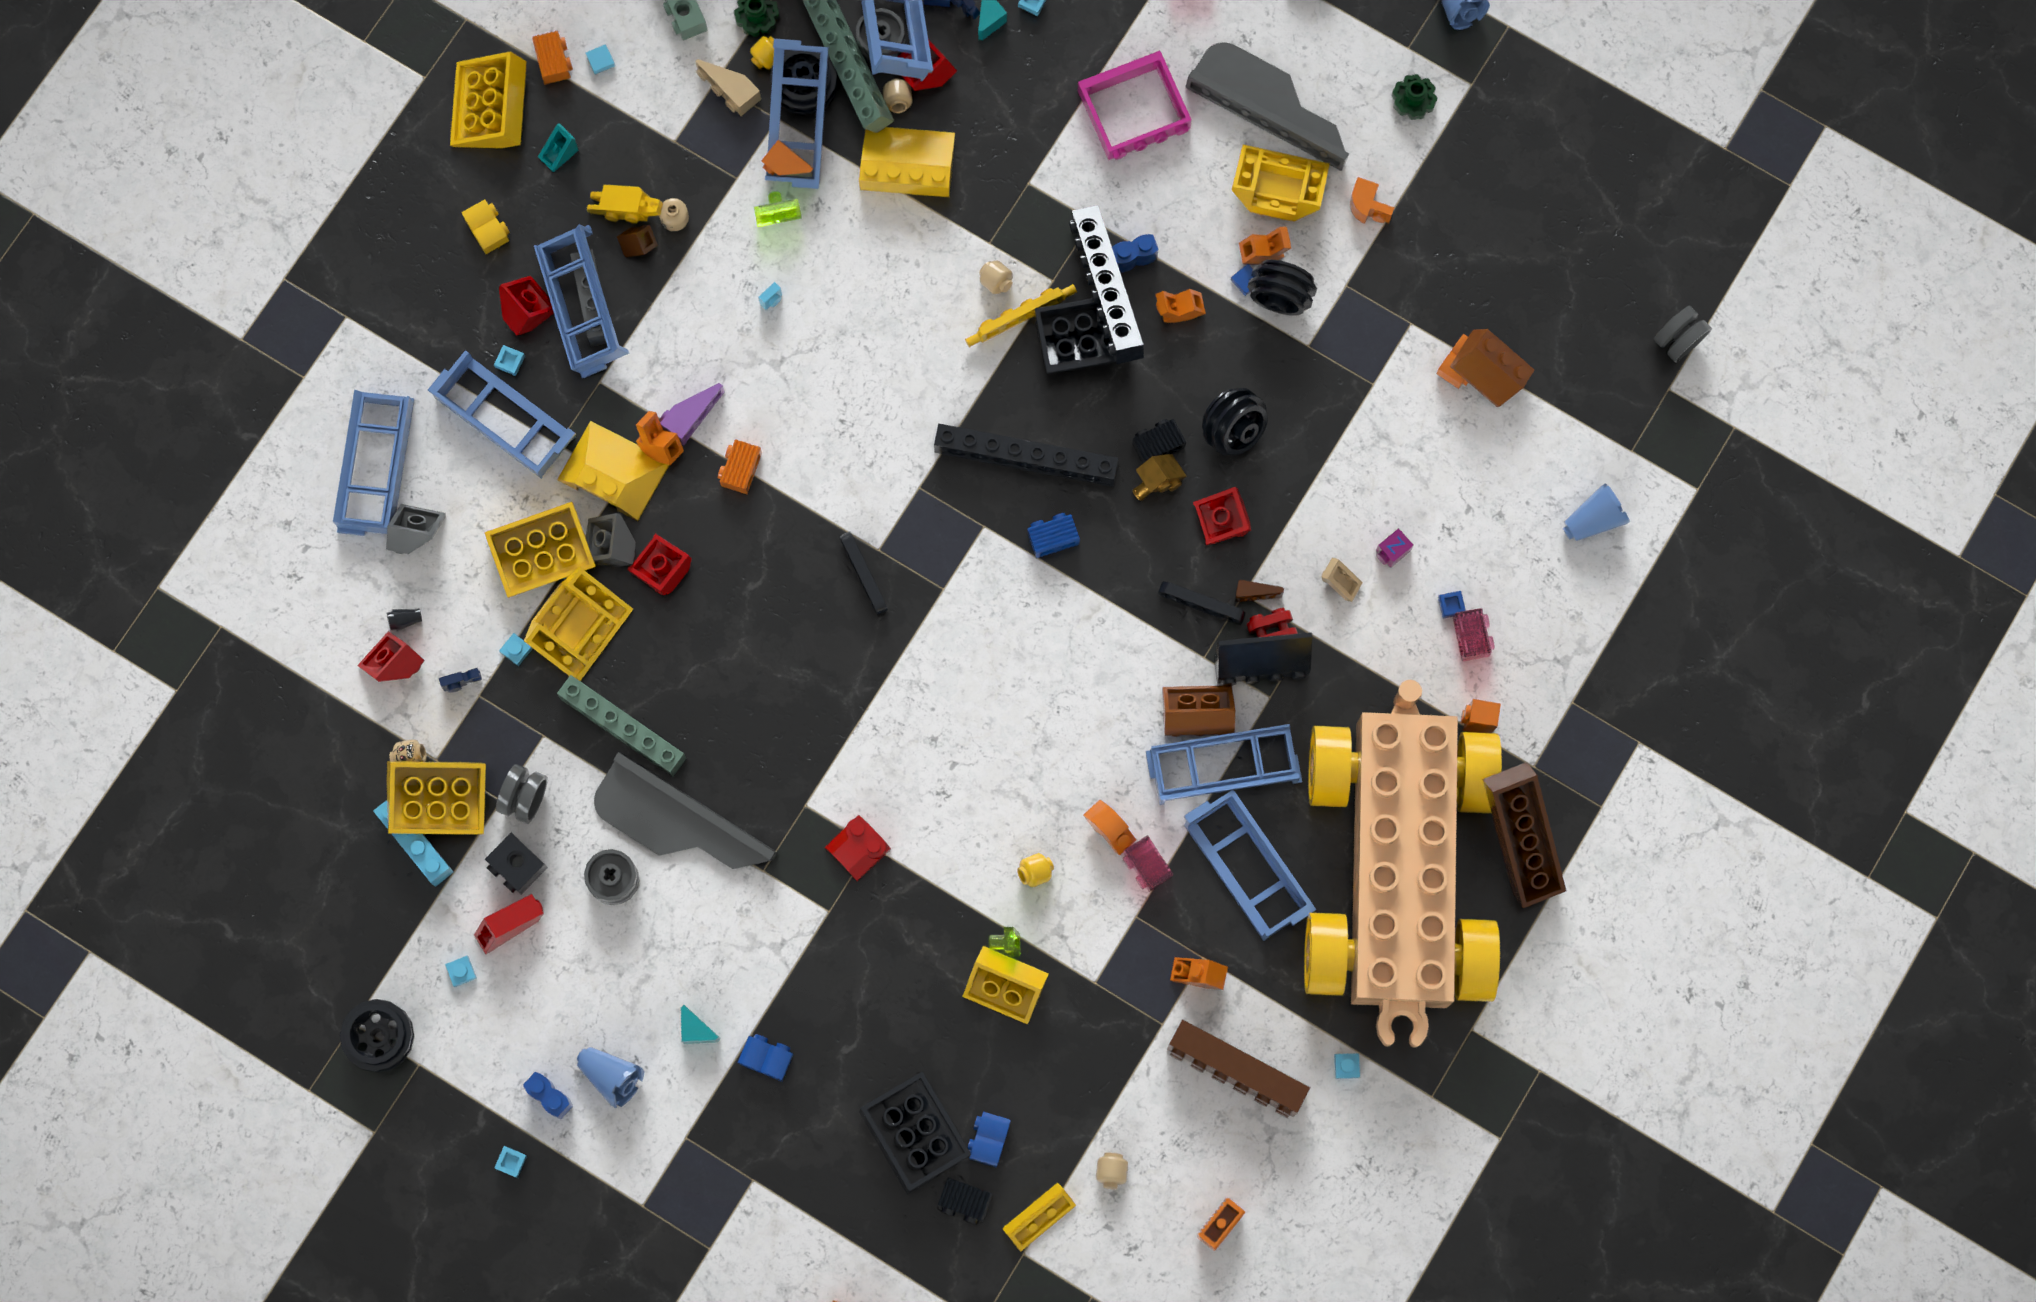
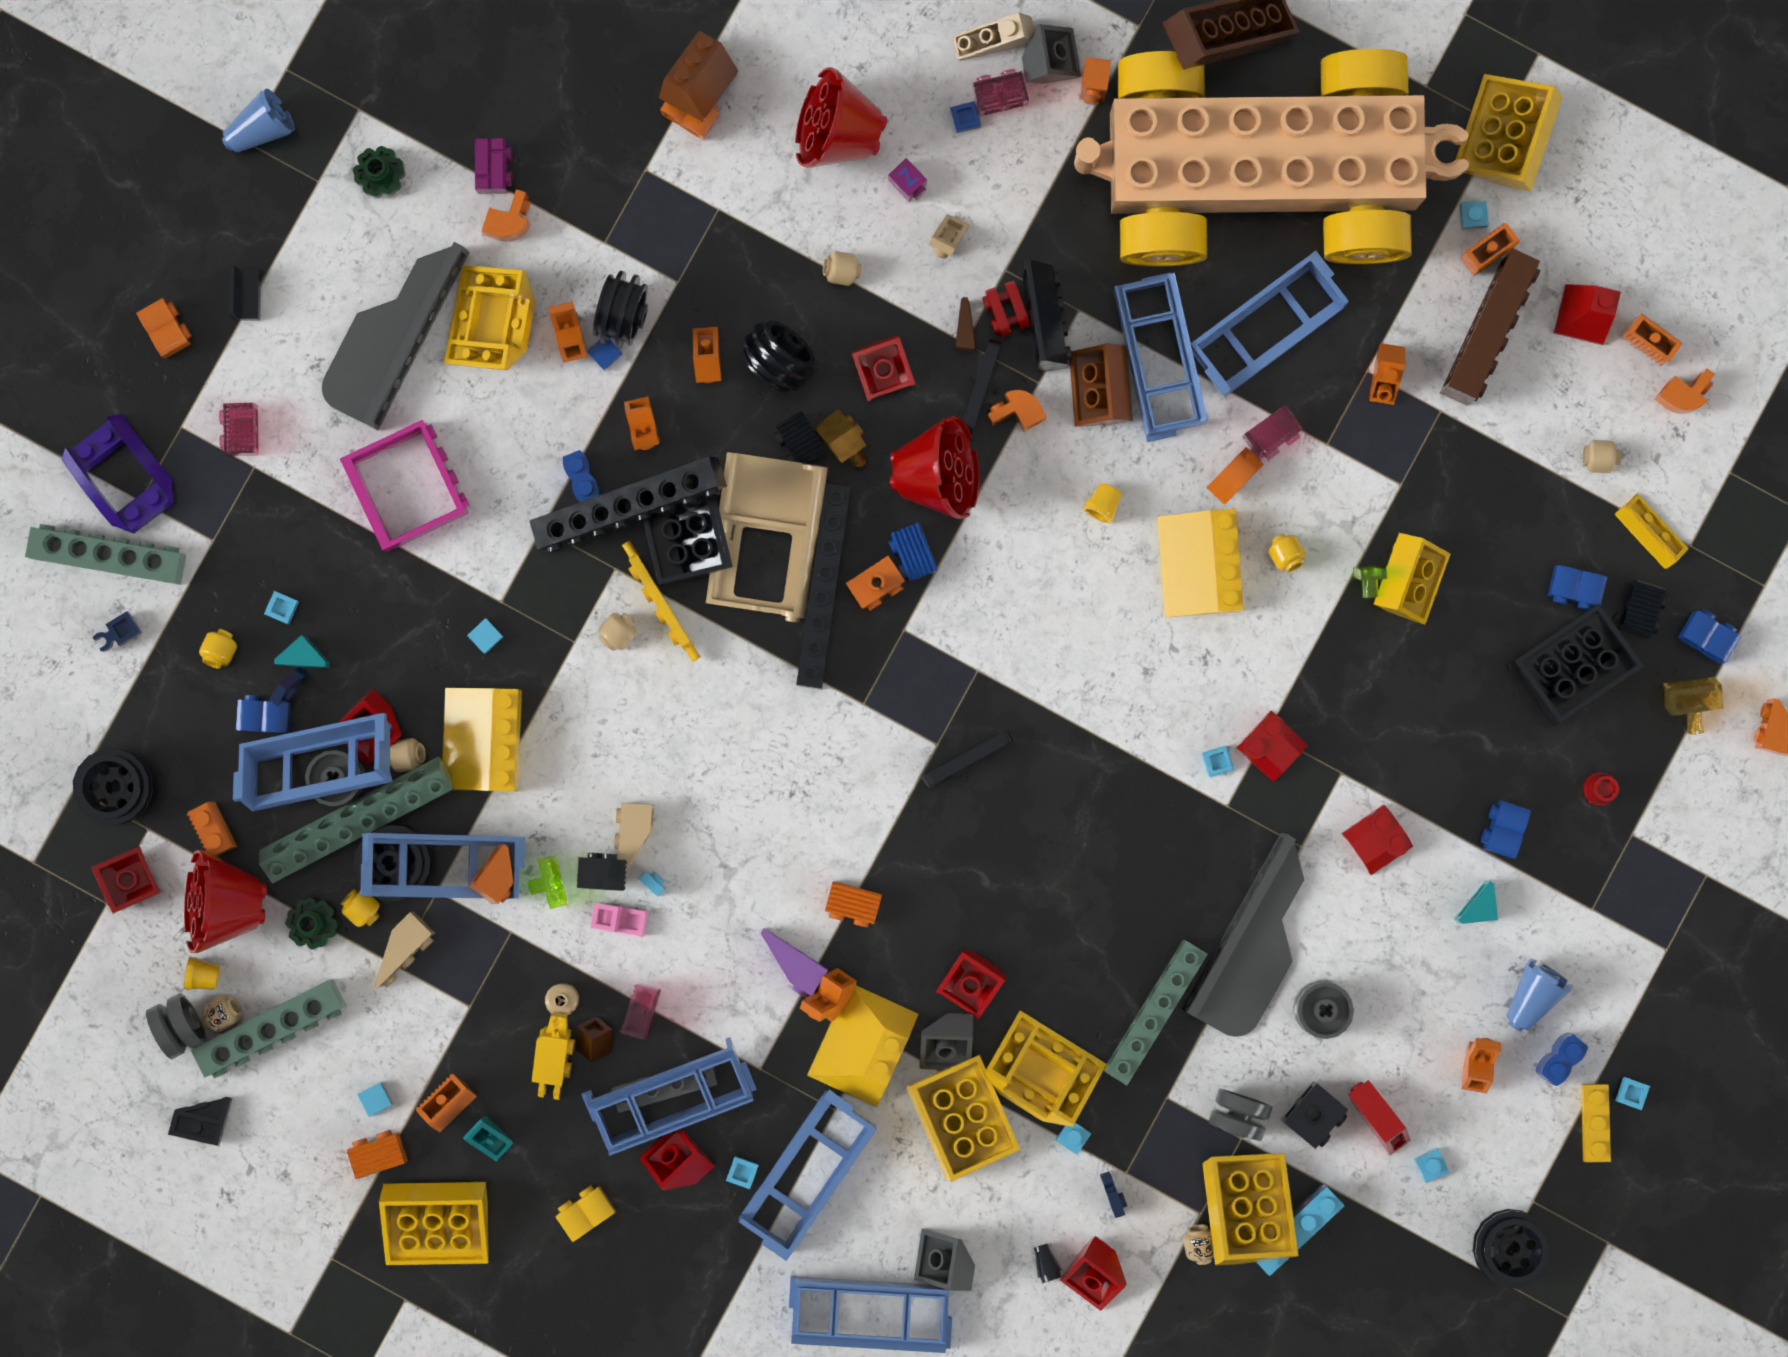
camera: 90 degrees left, 10 degrees up
none -> orange brick [416,1074,477,1133]
none -> medium azure tile [467,618,504,654]
none -> magenta brick [475,138,513,194]
none -> black brick [577,853,627,891]
none -> bright pink slope [590,903,649,936]
none -> tan slope [614,803,654,875]
none -> clear pink brick [620,983,661,1040]
none -> orange slope [693,327,721,383]
none -> tan piece [706,452,828,623]
none -> red cone [795,67,887,168]
none -> tan head [823,251,861,286]
none -> orange brick [846,556,905,611]
none -> red cone [890,416,980,519]
none -> tan slope [953,12,1034,60]
none -> orange brick [987,390,1047,432]
none -> dark grey slope [1022,24,1081,84]
none -> yellow piece [1082,483,1122,524]
none -> yellow slope [1157,508,1244,617]
none -> medium azure tile [1202,745,1234,777]
none -> red slope [1341,805,1414,875]
none -> yellow slope [1456,74,1563,192]
none -> orange brick [1461,223,1520,276]
none -> orange brick [1461,1038,1501,1094]
none -> red slope [1553,284,1621,345]
none -> yellow plate [1581,1084,1611,1162]
none -> red piece [1583,773,1619,805]
none -> orange brick [1654,368,1715,414]
none -> clear yellow brick [1663,677,1724,735]
none -> blue brick [1677,609,1741,664]

